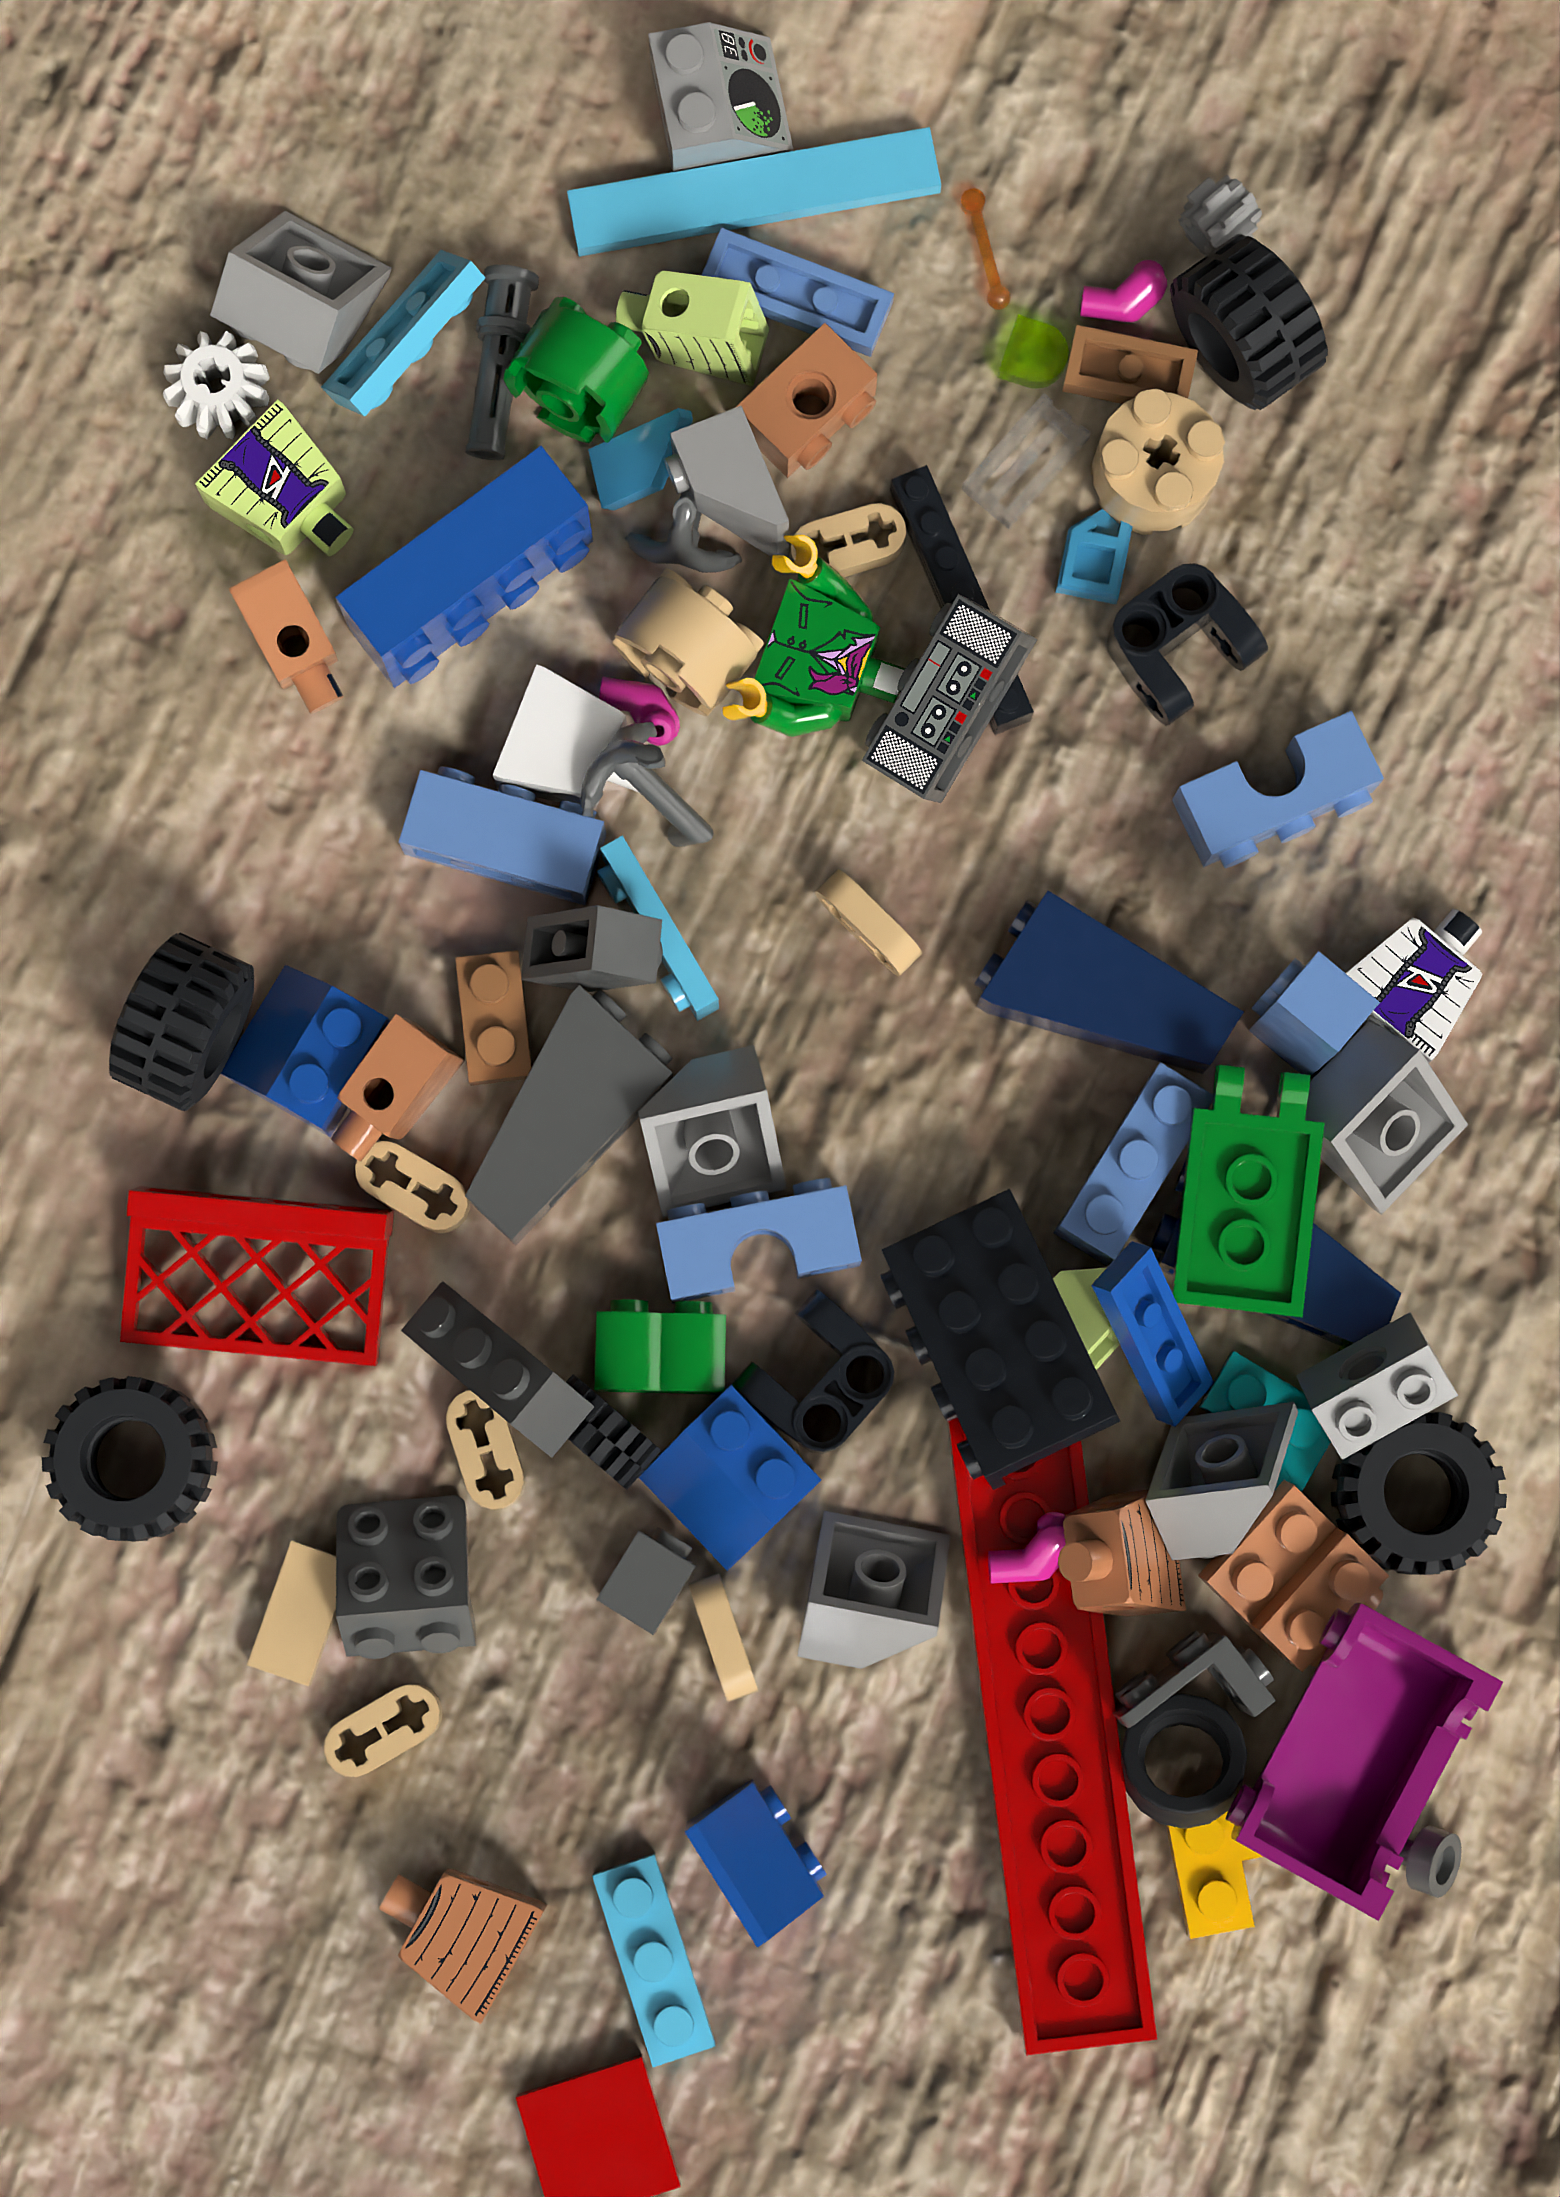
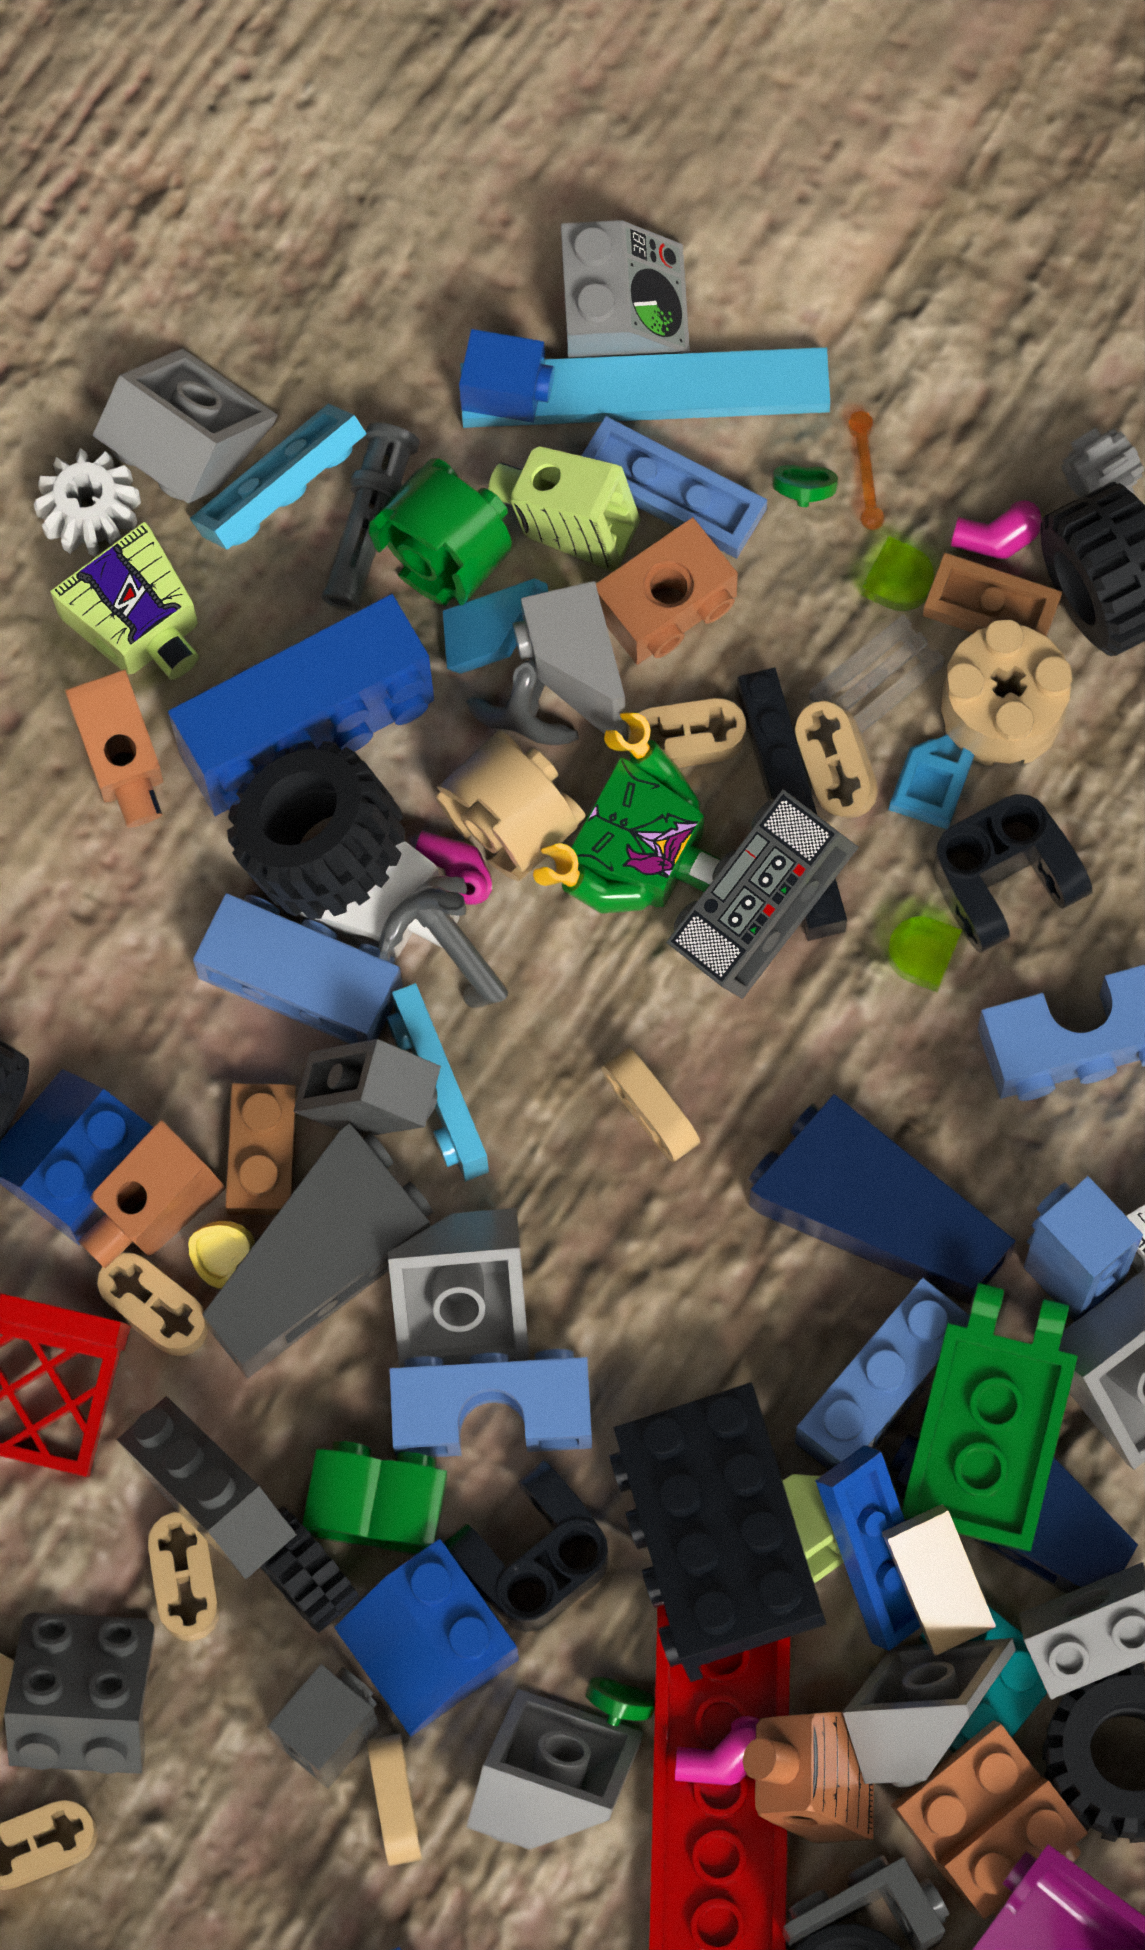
camera: 15 degrees right, 10 degrees down
none -> light yellow piece [188,1221,255,1289]
none -> black tyre [227,741,405,919]
none -> blue brick [459,329,555,423]
none -> green piece [585,1677,655,1726]
none -> green piece [772,465,838,507]
none -> tan beam [795,701,878,819]
none -> tile [882,1504,996,1655]
none -> clear neon green tile [888,916,962,993]

